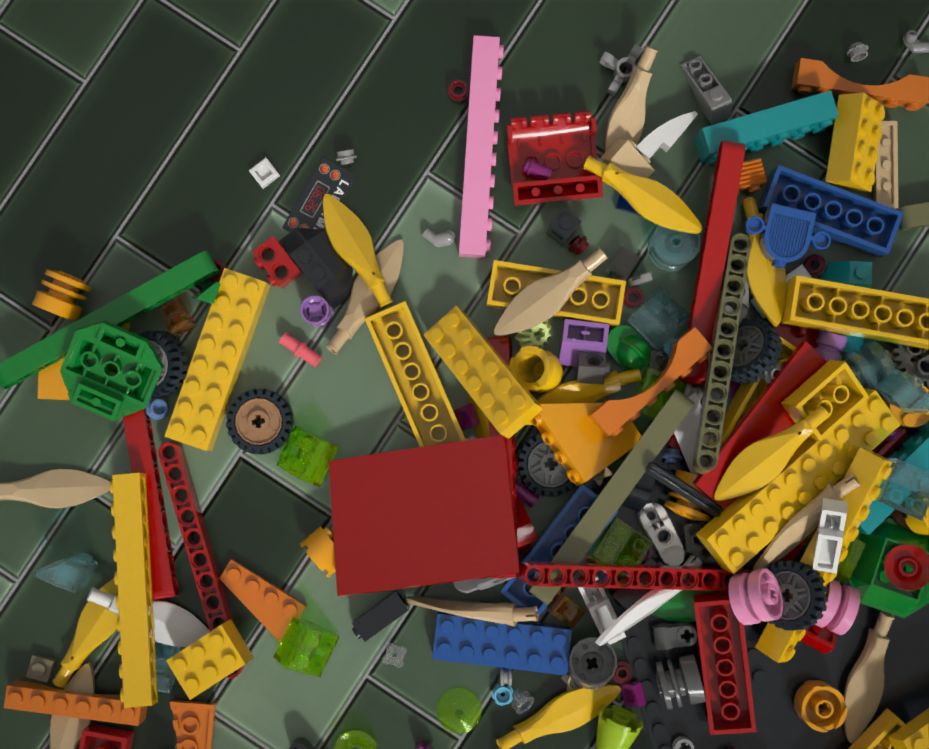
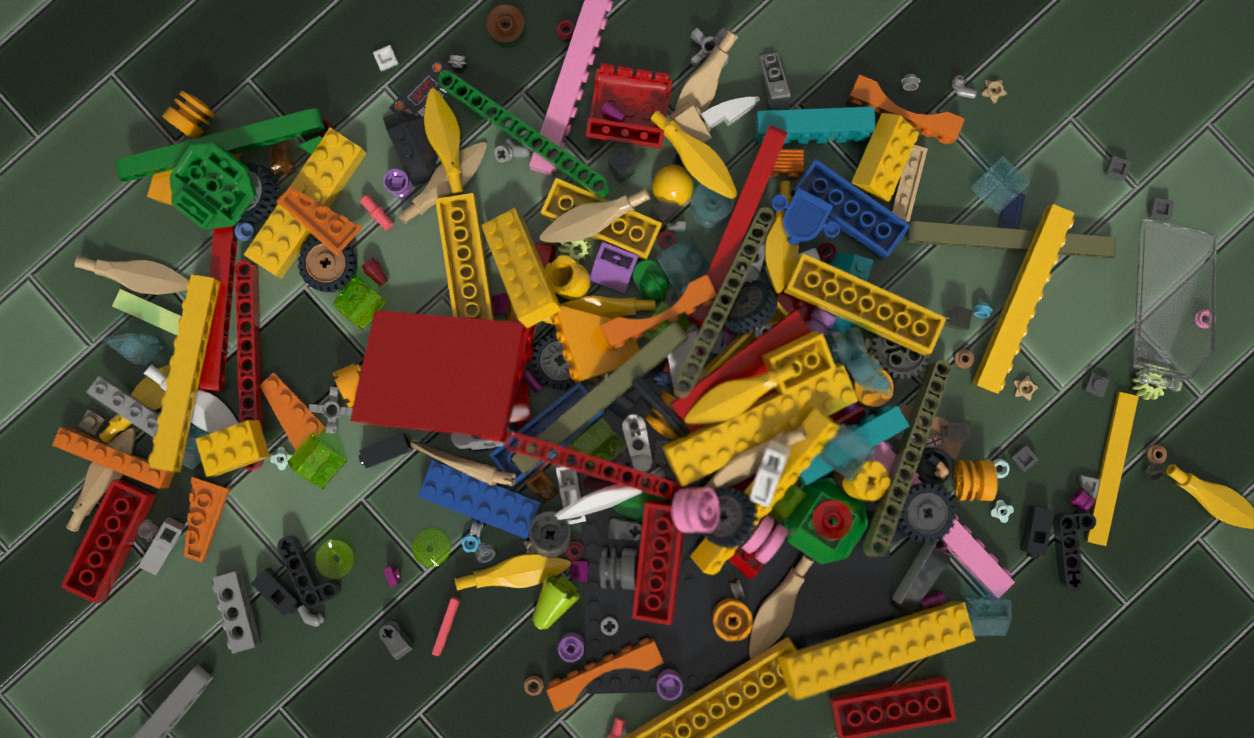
camera: 15 degrees right, 0 degrees up
red brick [252,236,303,289] -> none
clear plate [382,643,407,668] -> none
dark red plate [568,235,589,255] -> none
dark grey brick [577,351,610,384] -> none
none -> light grey brick [86,376,159,437]
none -> yellowish green tile [112,289,182,336]
none -> light aqua plate [270,447,294,470]
none -> orange wing [277,187,363,255]
none -> light grey pin [309,387,353,433]
none -> dark red cone [361,257,388,287]
none -> green beam [438,71,610,197]
none -> reddish brown dish [486,5,525,43]
none -> light grey bush [494,144,514,163]
none -> yellow piece [652,165,694,208]
none -> light grey bush [729,580,745,599]

